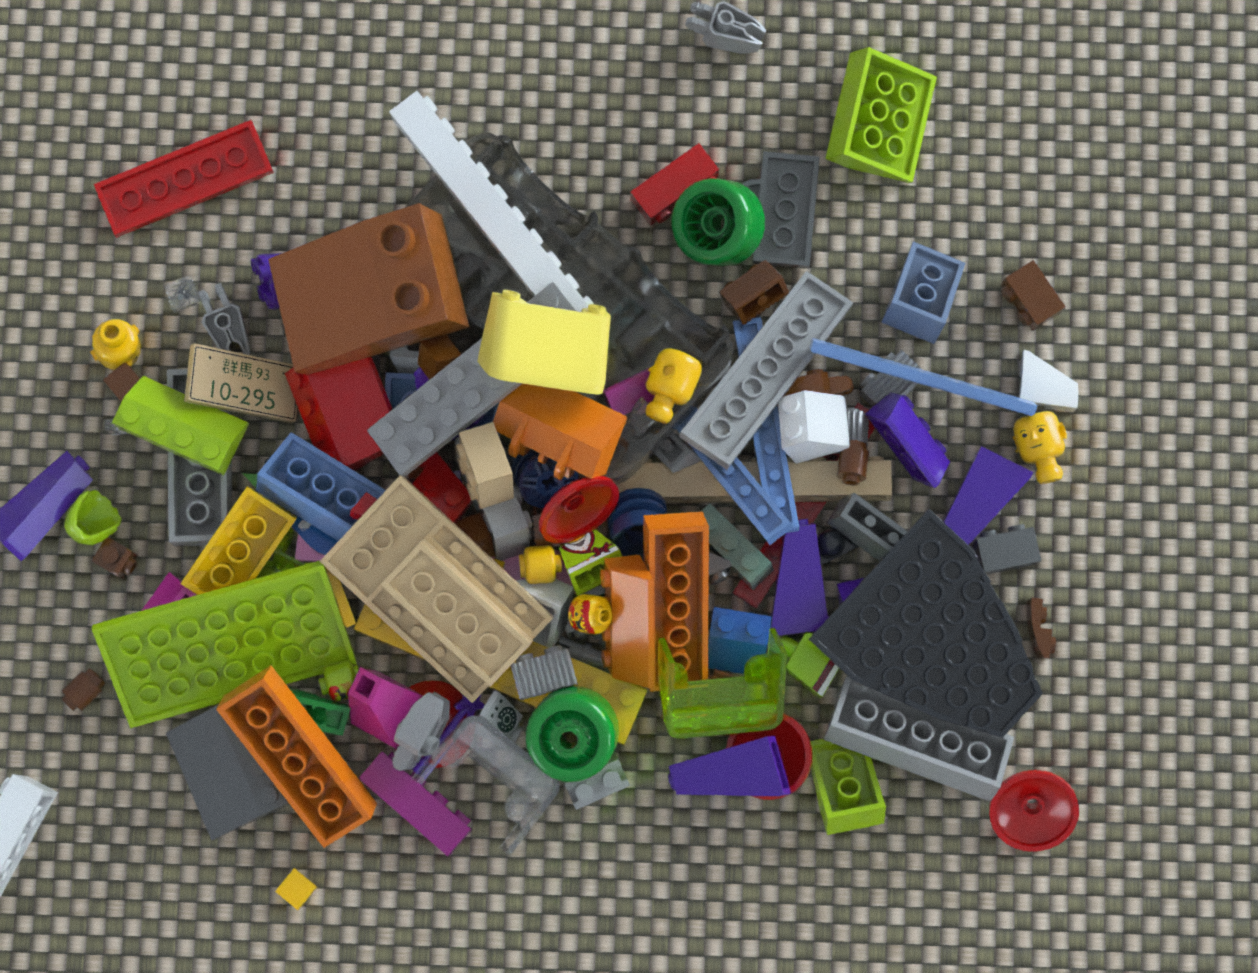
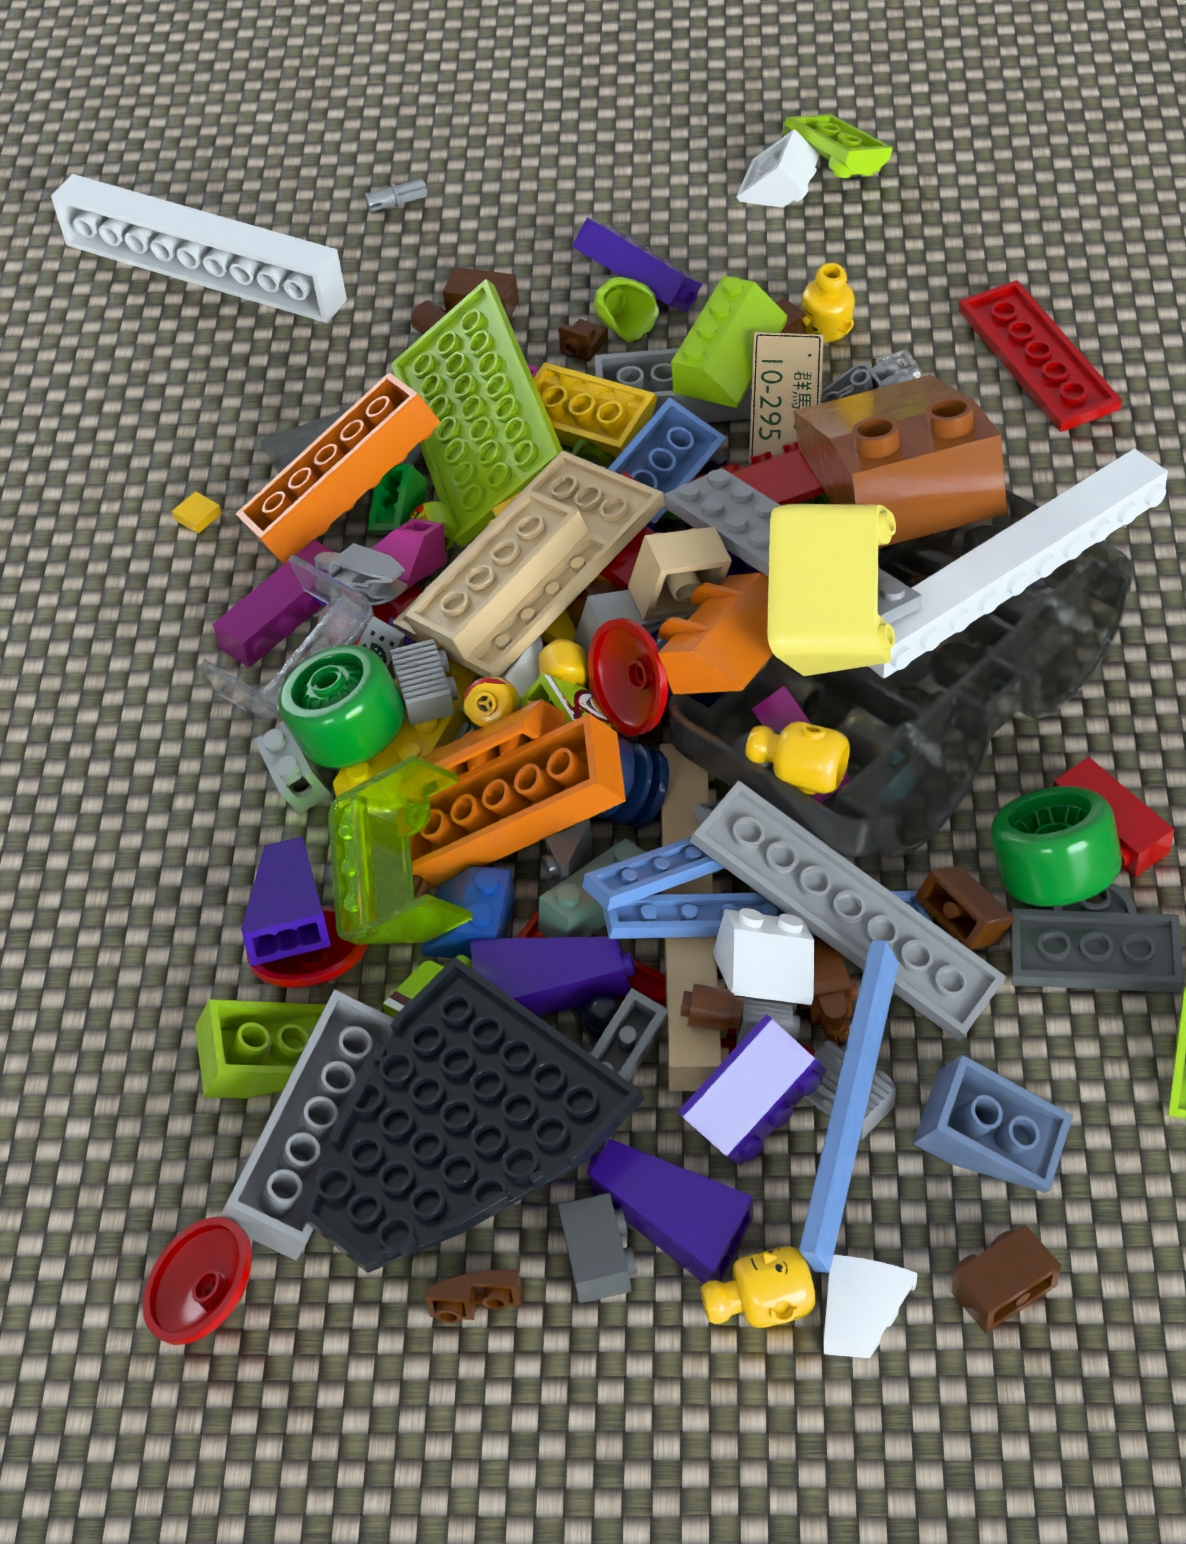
camera: 95 degrees right, 30 degrees down
none -> reddish brown brick [443,267,519,321]

